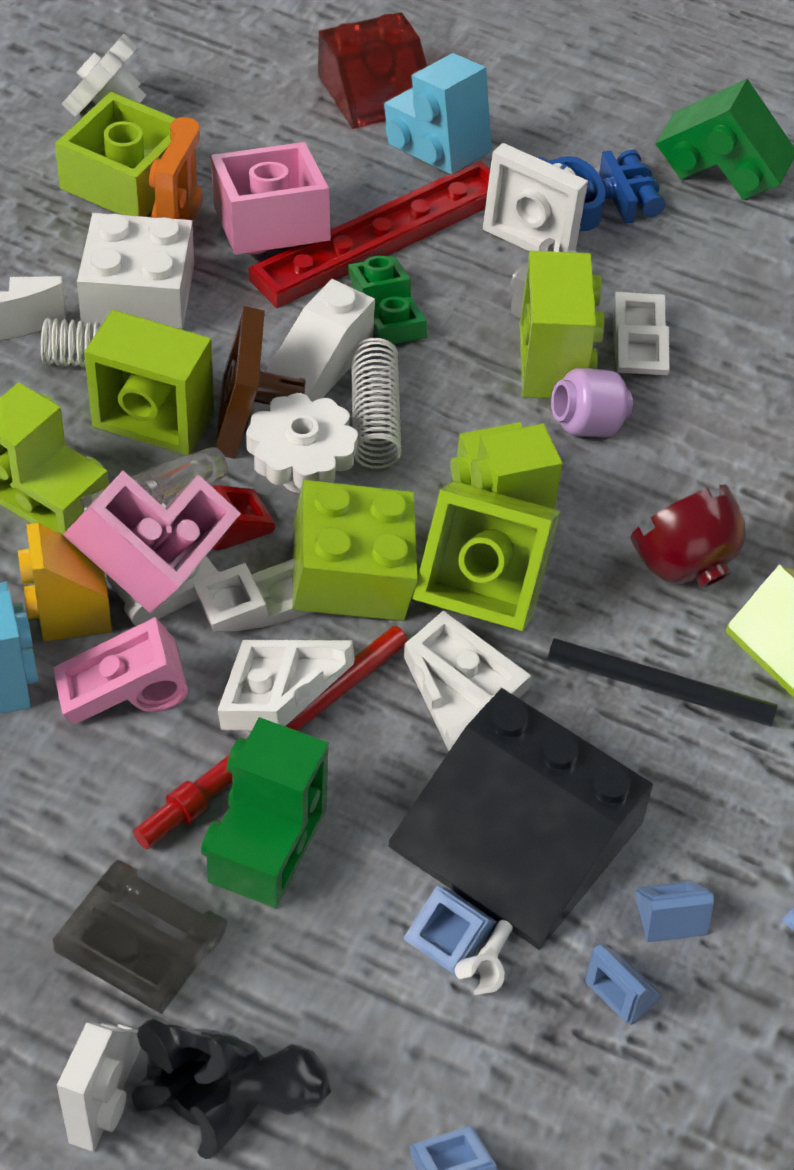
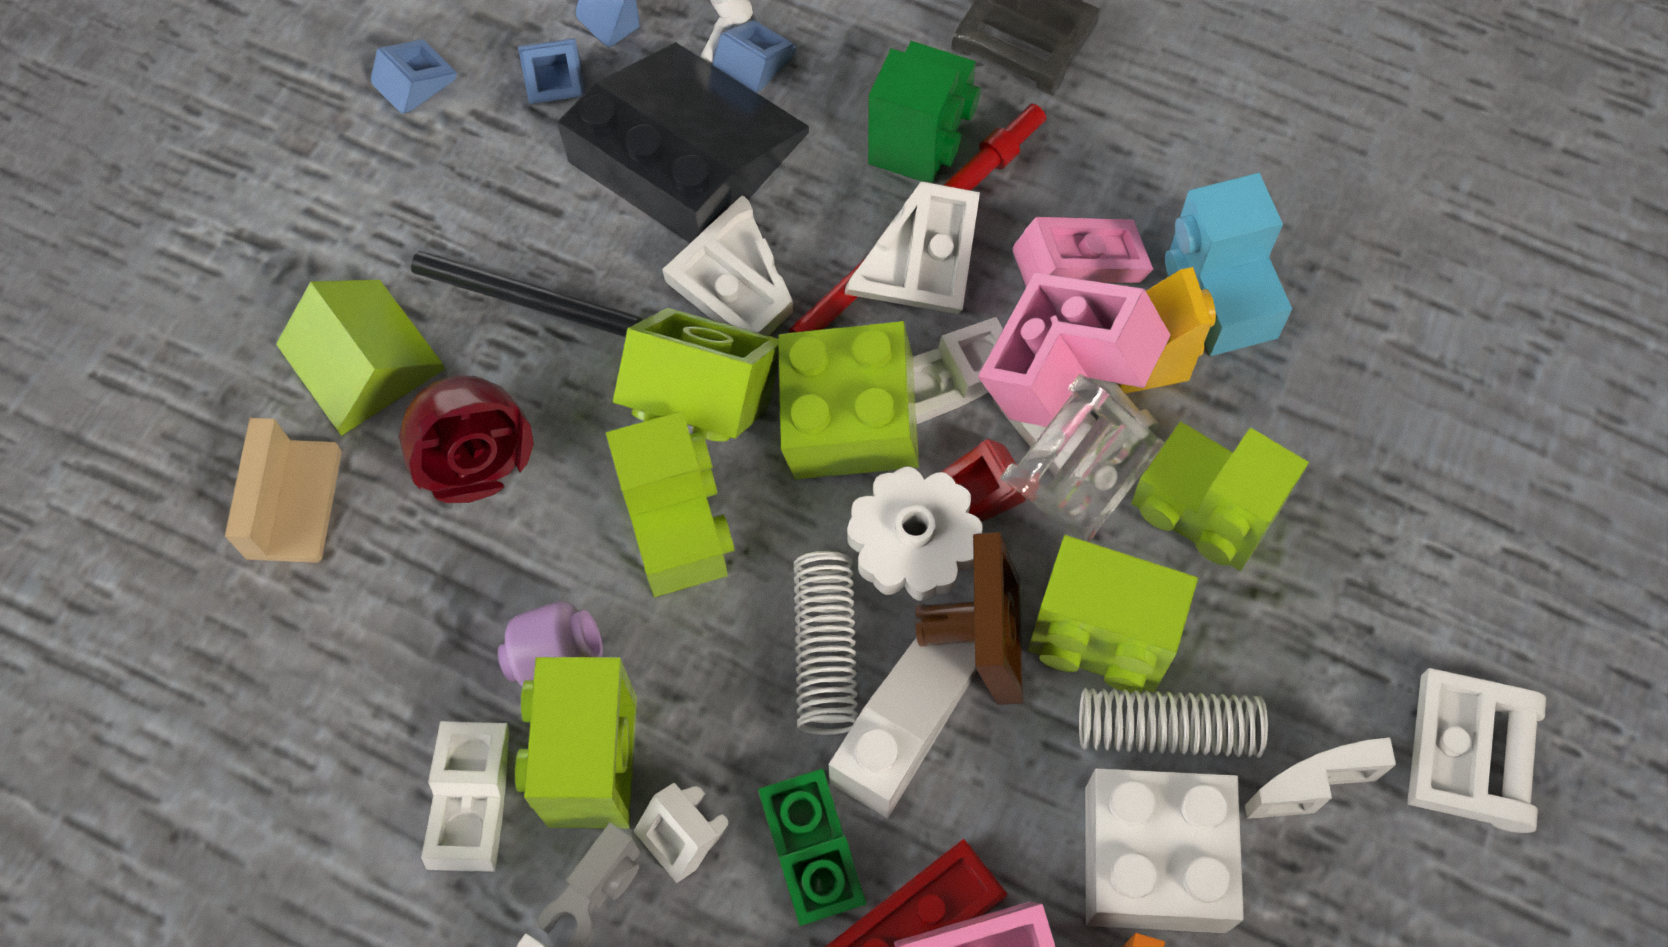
camera: 175 degrees left, 15 degrees up
none -> white tile [633,783,728,883]

